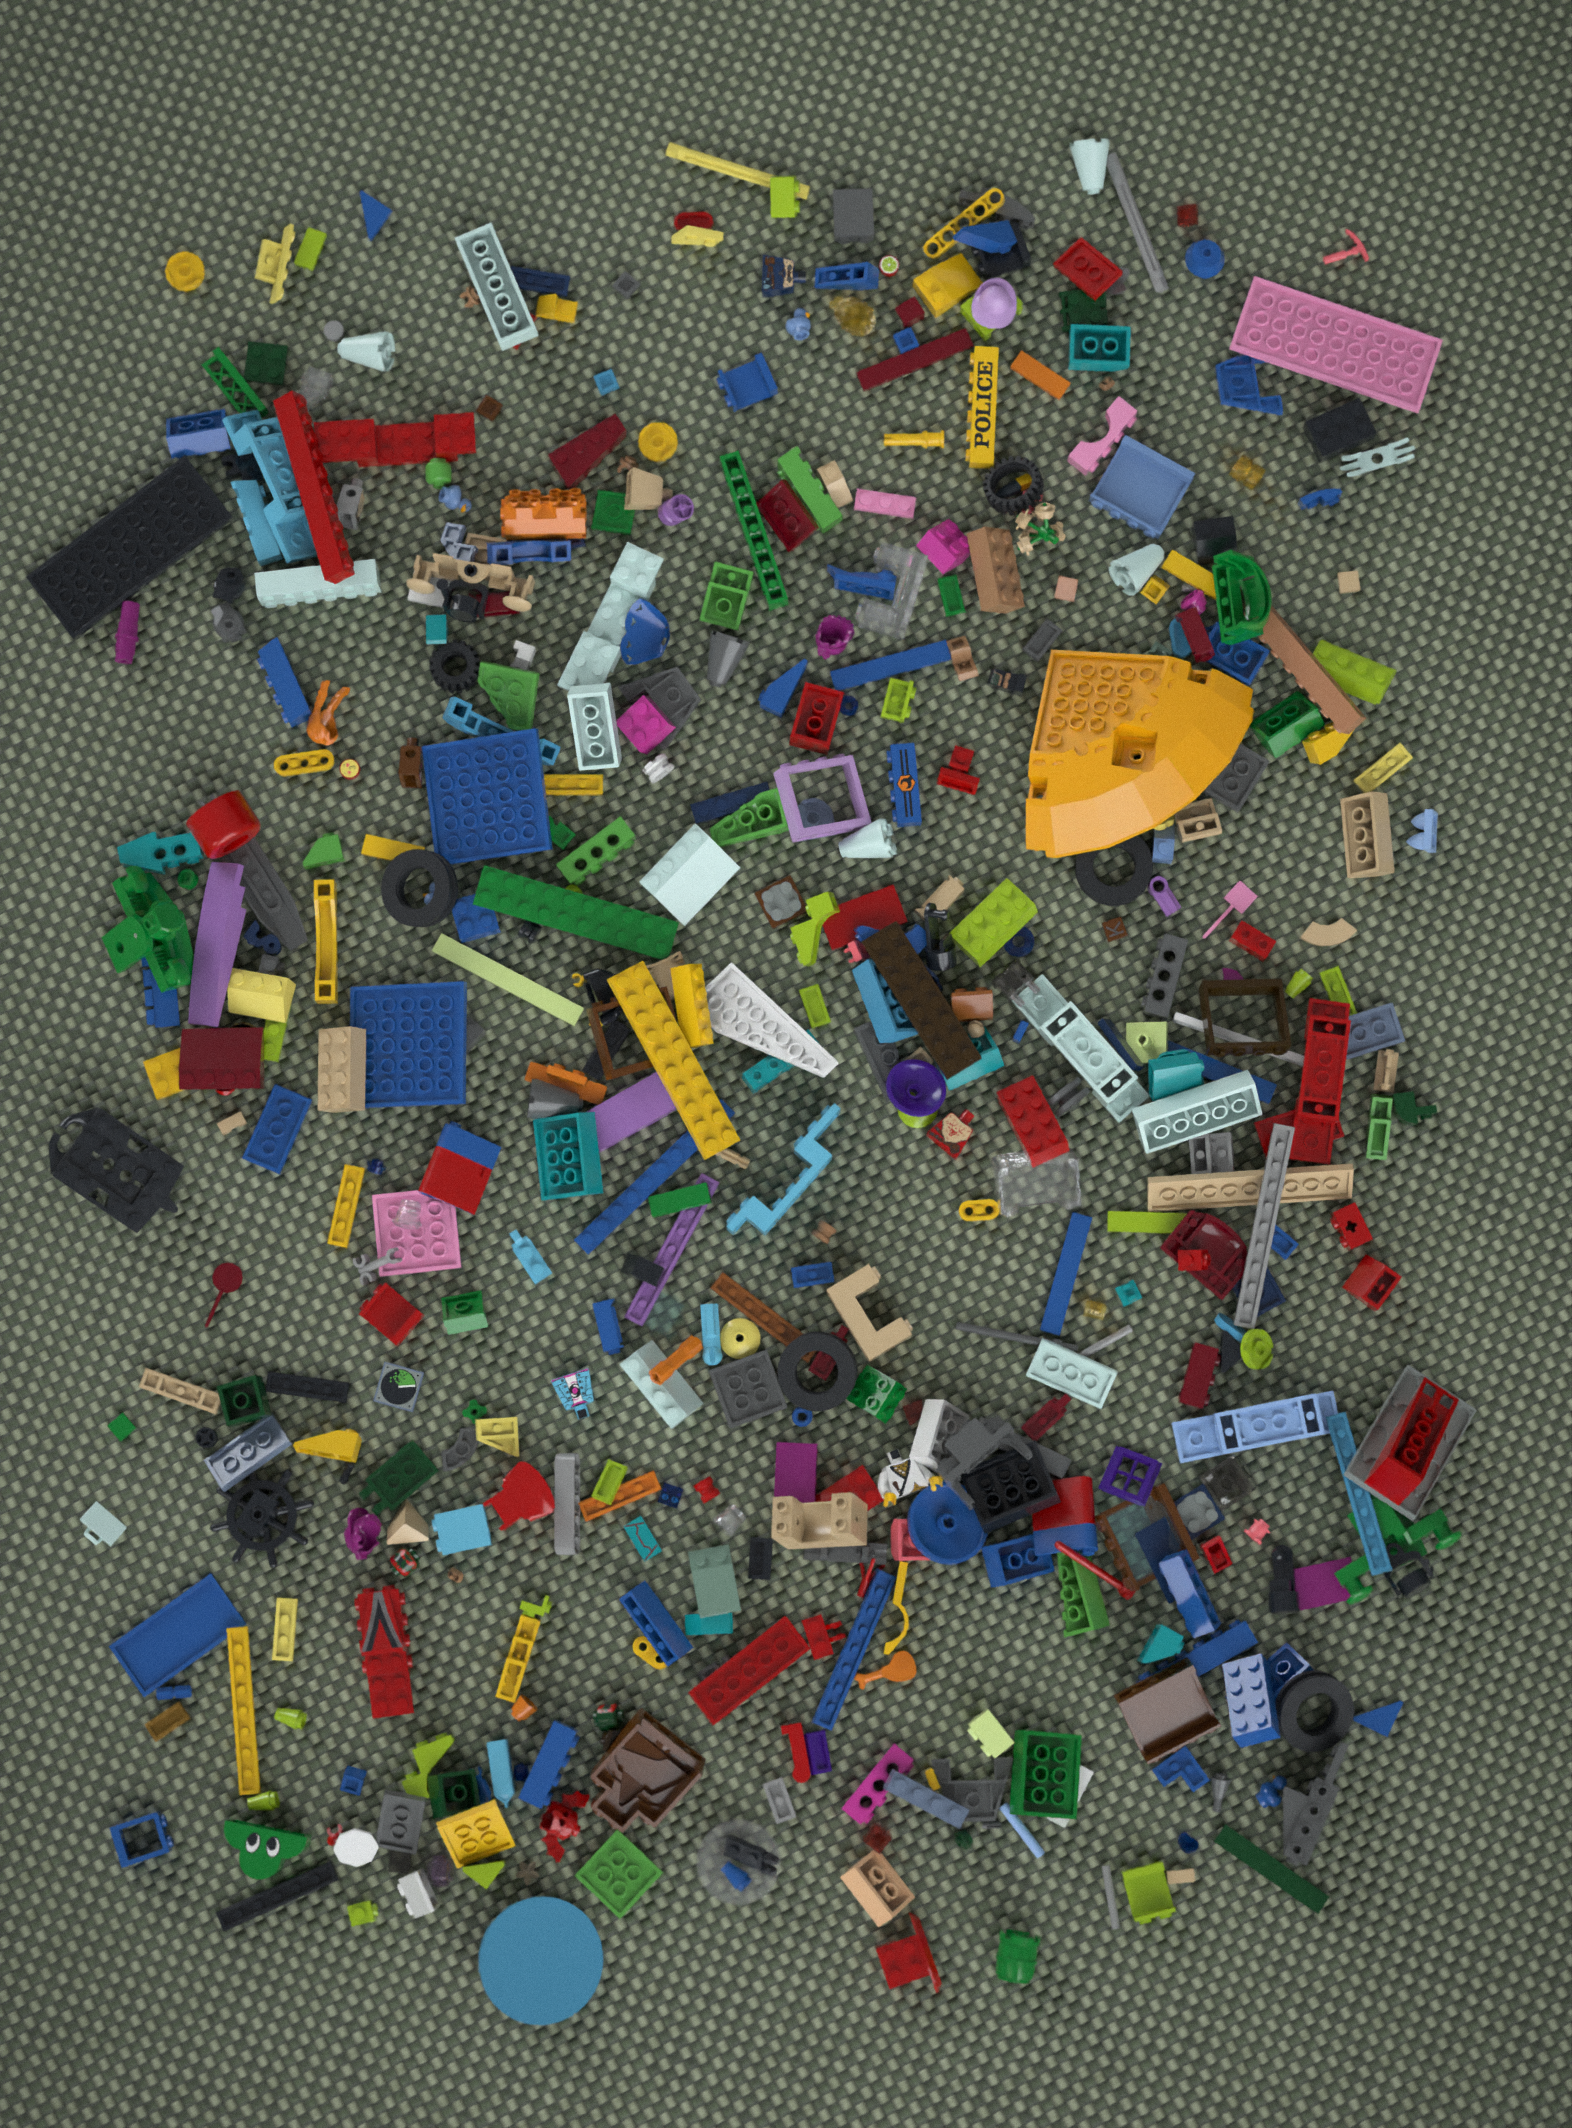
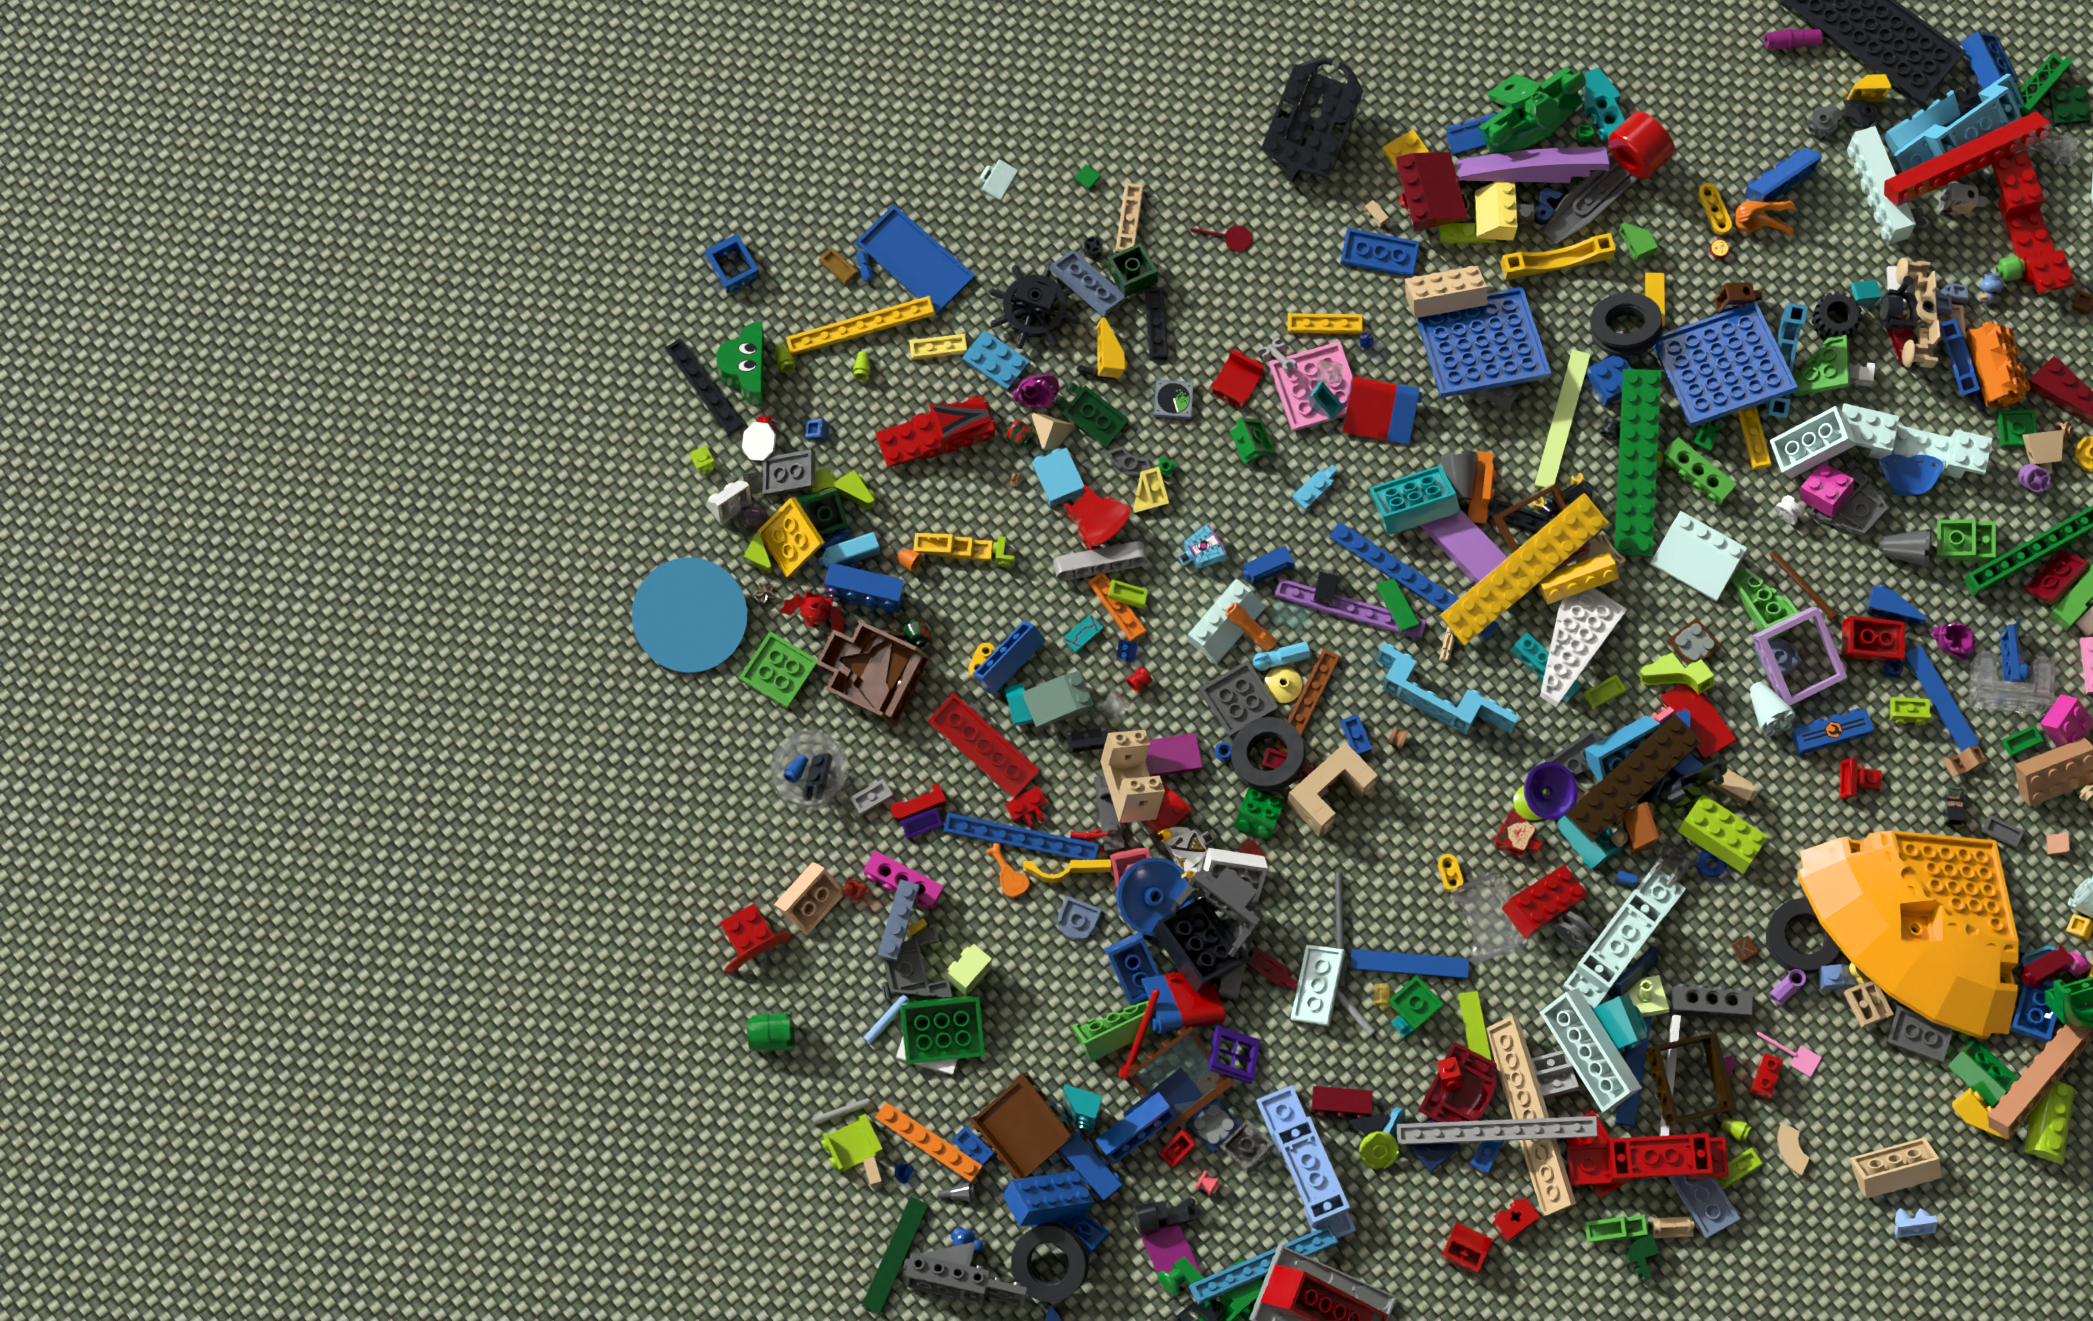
camera: 75 degrees right, 10 degrees down
dark blue plate [690,782,770,825] -> none
dark green plate [954,1829,973,1850] -> none
light yellow tile [1353,743,1413,793] -> none
none -> orange plate [875,1102,983,1184]
none -> dark azure plate [962,330,1030,392]
none -> sand blue tile [1058,895,1102,941]
none -> teal slope [1308,381,1343,420]
none -> green bracket [1388,975,1443,1031]
none -> reddish brown bar [1769,550,1840,621]
none -> yellow slope [1847,74,1891,102]
none -> dark grey wheel [1910,208,1927,229]

